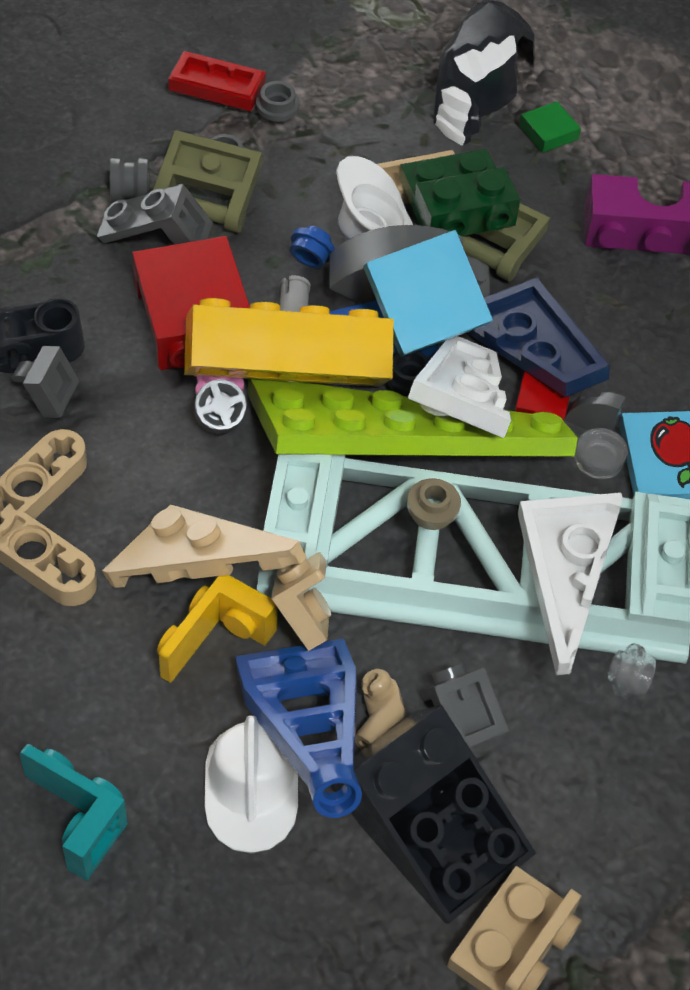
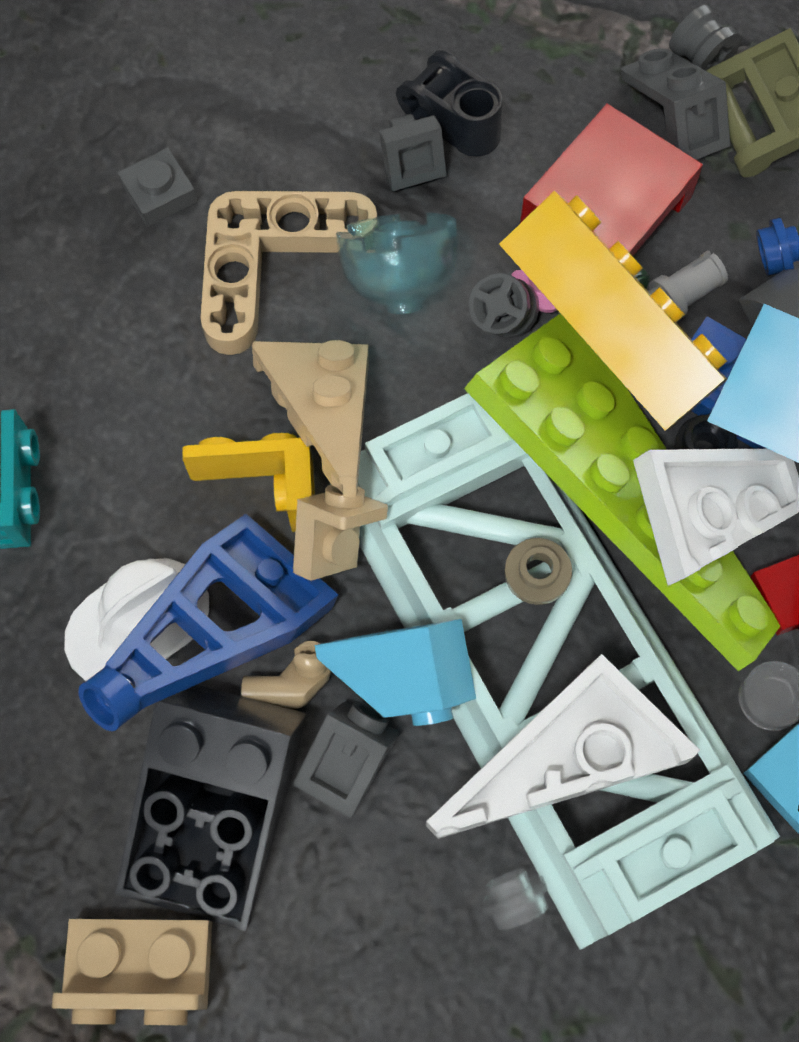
camera: 60 degrees right, 15 degrees up
none -> medium azure slope [314,619,476,726]
none -> clear light blue cylinder [336,213,458,314]

